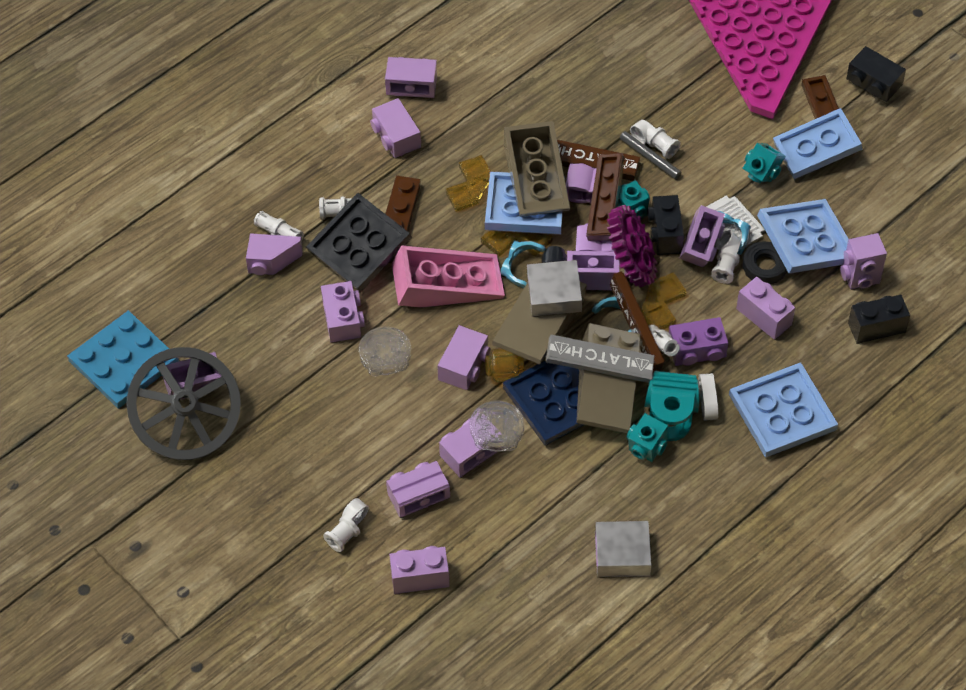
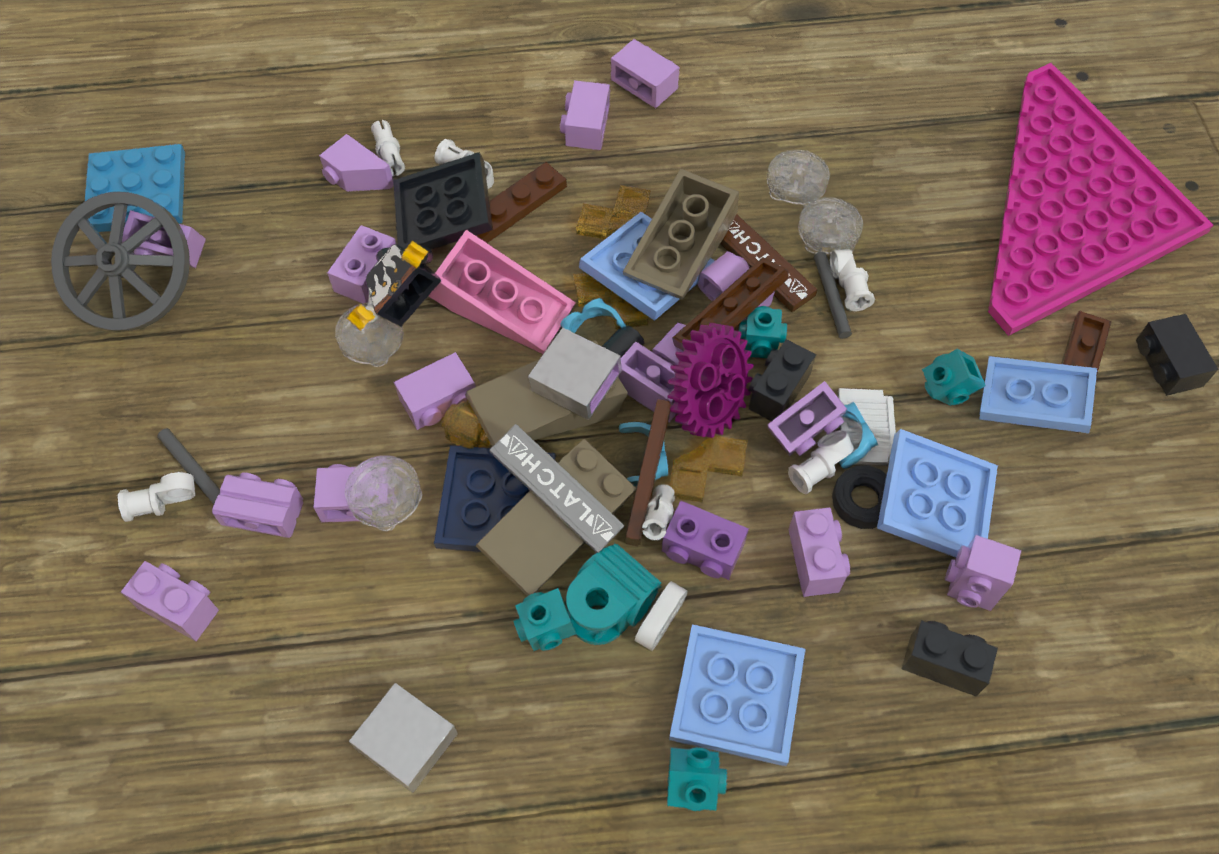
camera: 35 degrees right, 5 degrees up
none -> dark grey bar [157,428,220,504]
none -> torso [347,241,442,331]
none -> teal brick [667,747,727,811]
none -> clear tile [767,150,830,207]
none -> clear tile [798,197,863,254]

